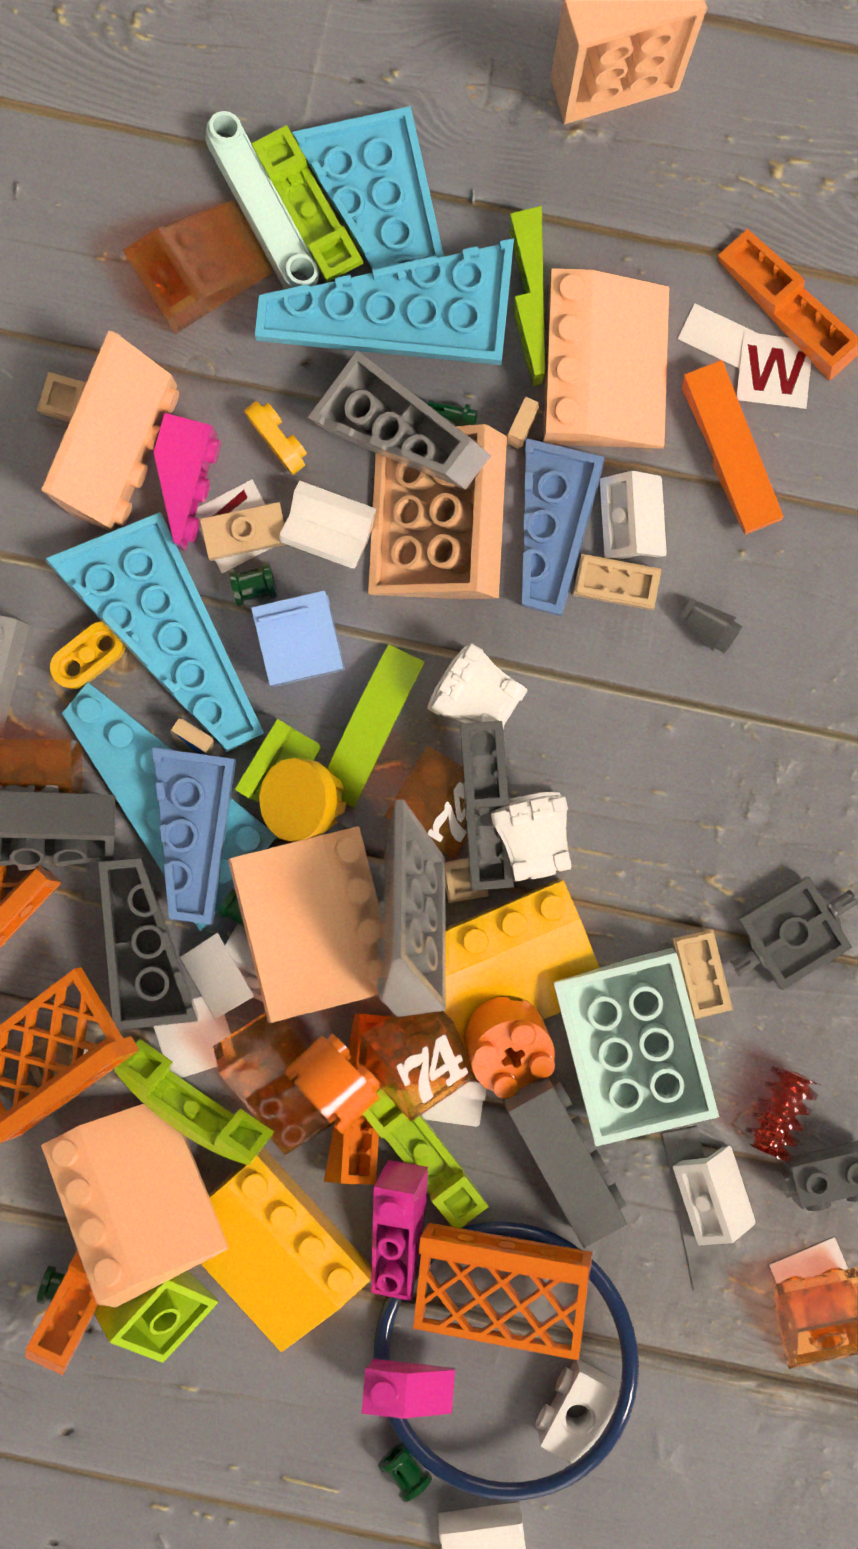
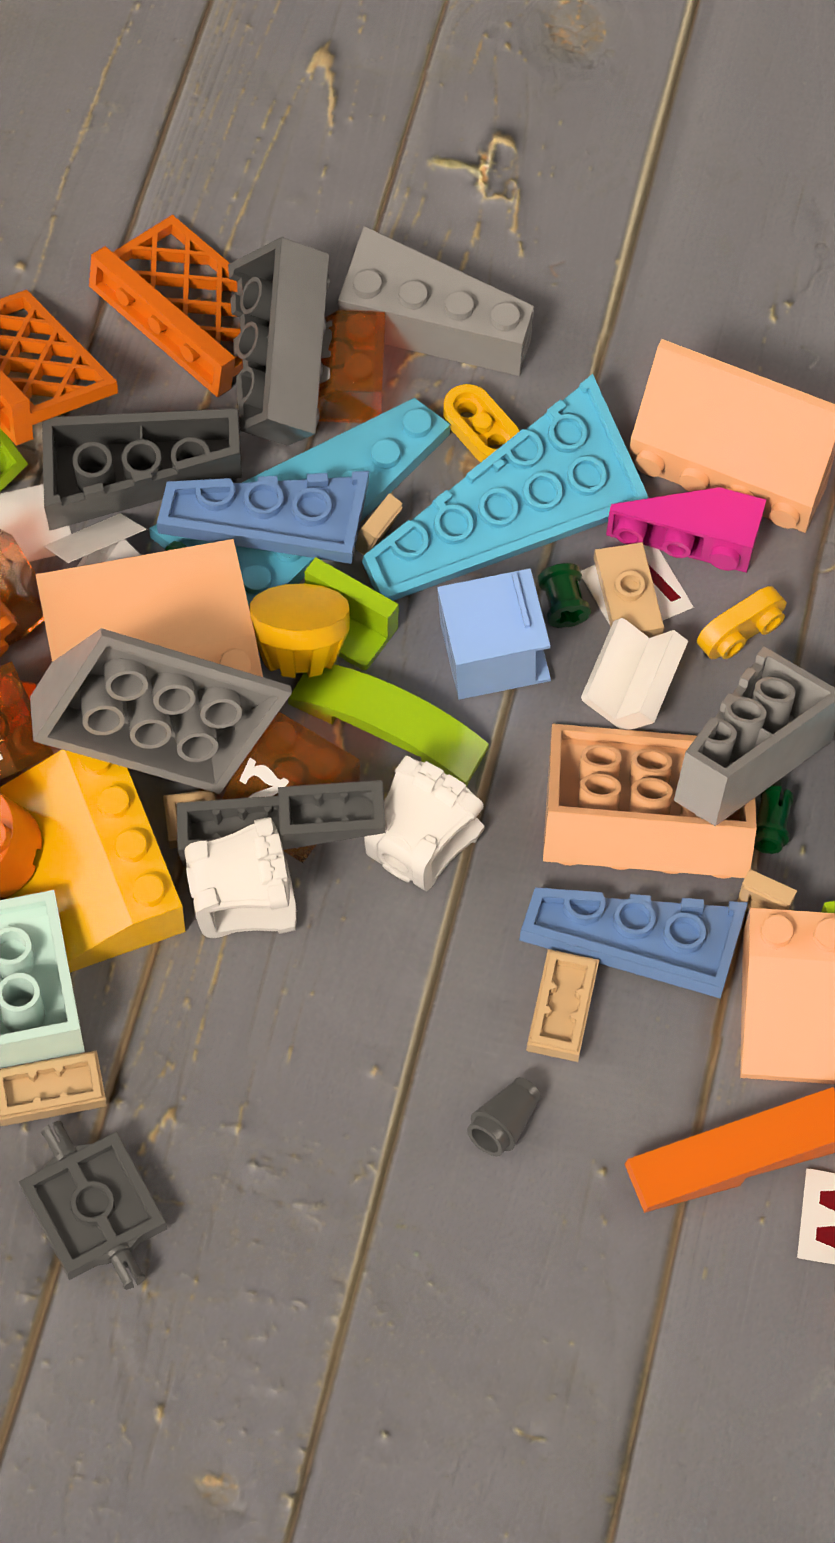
camera: 90 degrees right, 25 degrees down
white panel [600,471,667,560] -> none

